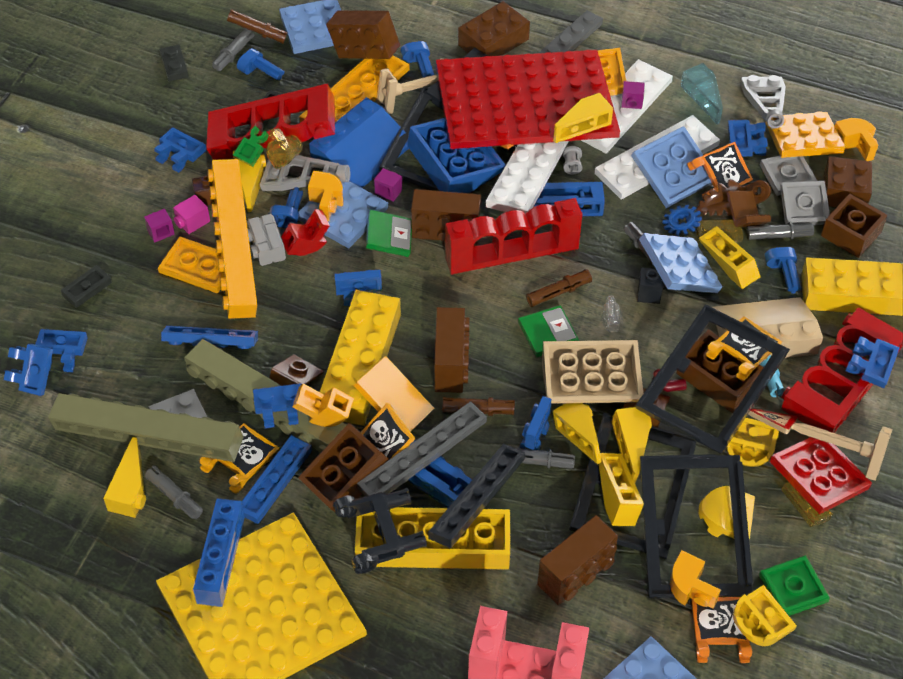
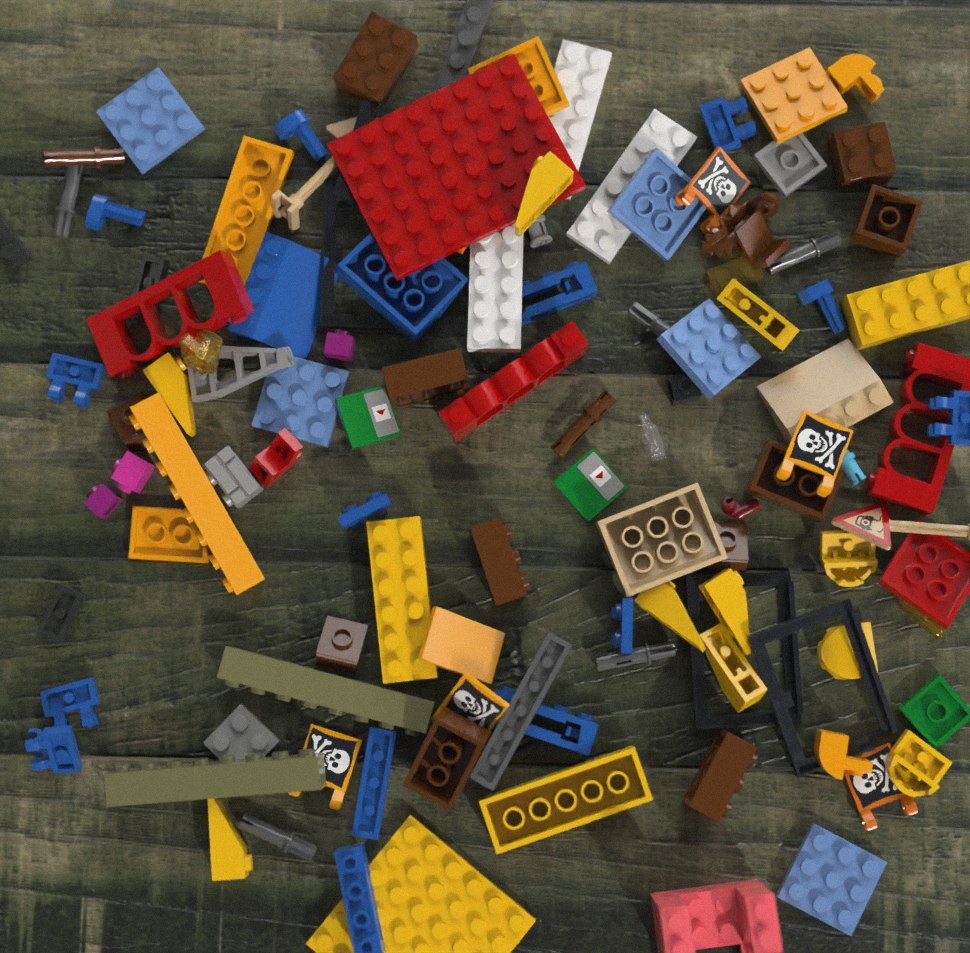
camera: 15 degrees left, 30 degrees up
blue plate [161,326,258,349] -> none
green plate [233,126,269,167] -> none
blue plate [253,384,301,428] -> none
blue piece [268,187,303,228] -> none
light orange brick [292,384,354,427] -> none
light orange brick [308,171,344,221] -> none
reddish brown brick [326,10,400,59] -> none
black connector [333,488,427,574] -> none
black plate [428,444,525,548] -> none
reddish brown pin [442,397,515,416] -> none
magenta plate [621,81,645,109] -> none
black door [636,304,790,455] -> none
blue gear [662,205,702,236] -> none
clear light blue slope [681,63,723,124] -> none
light grey plate [741,75,786,128] -> none
light grey plate [780,181,830,225] -> none

